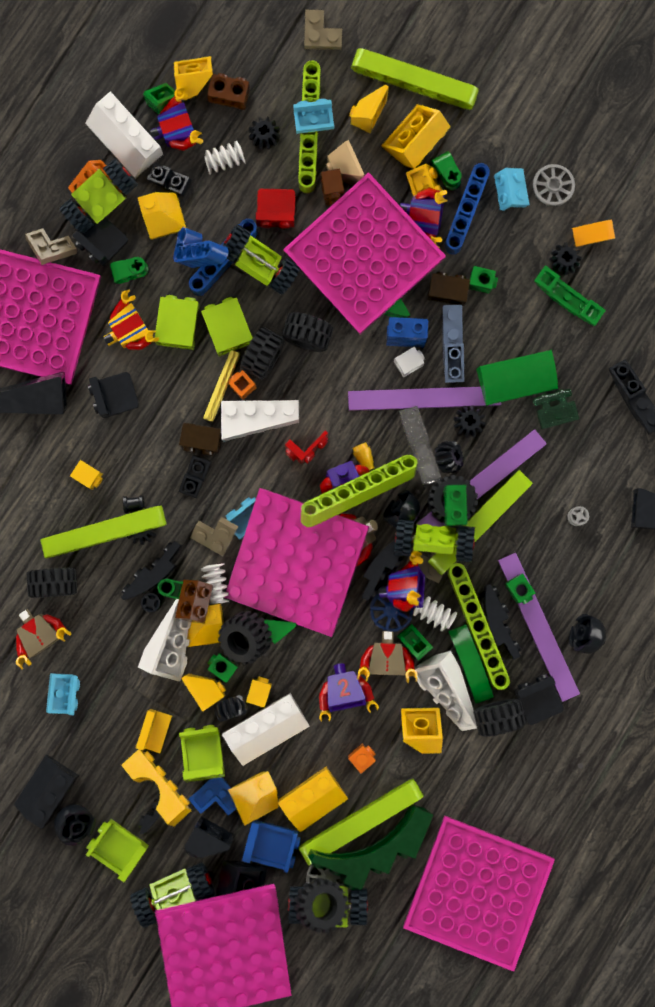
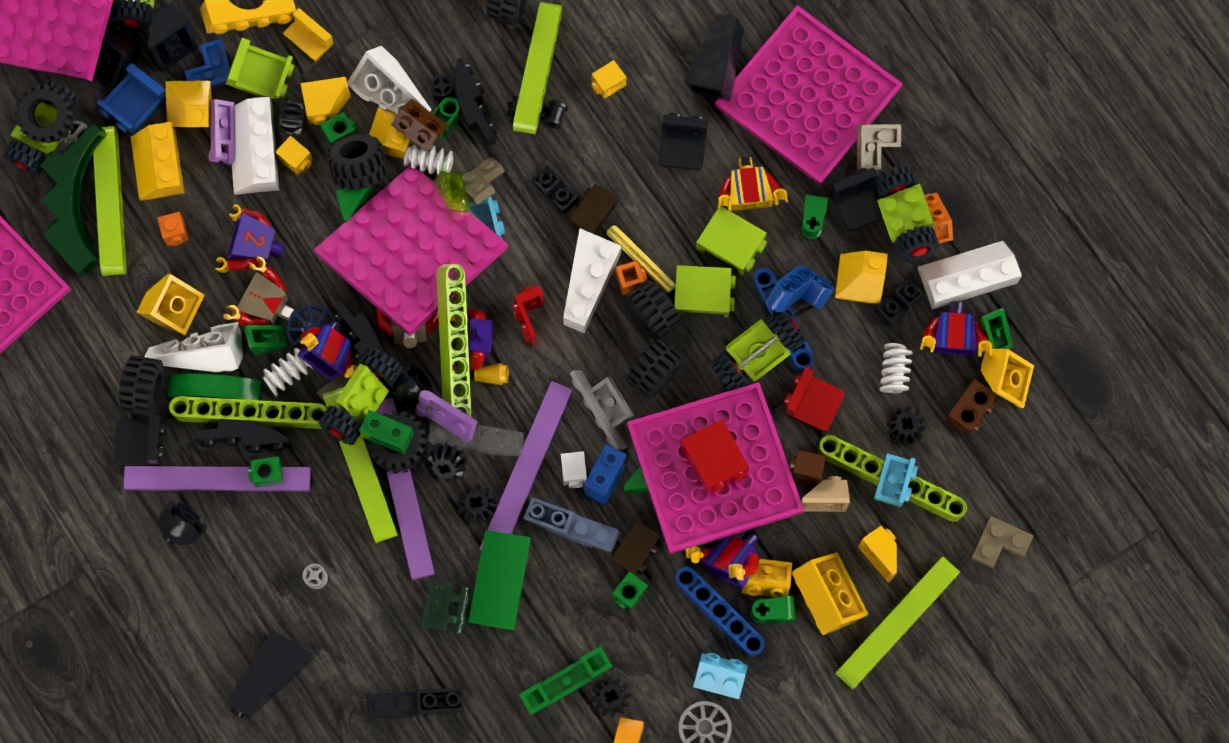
camera: 115 degrees right, 10 degrees down
none -> medium lavender plate [209,99,235,165]
none -> medium lavender plate [415,390,478,443]
none -> clear neon green slope [434,171,470,212]
none -> light grey bracket [570,370,634,450]
none -> red brick [680,419,749,494]

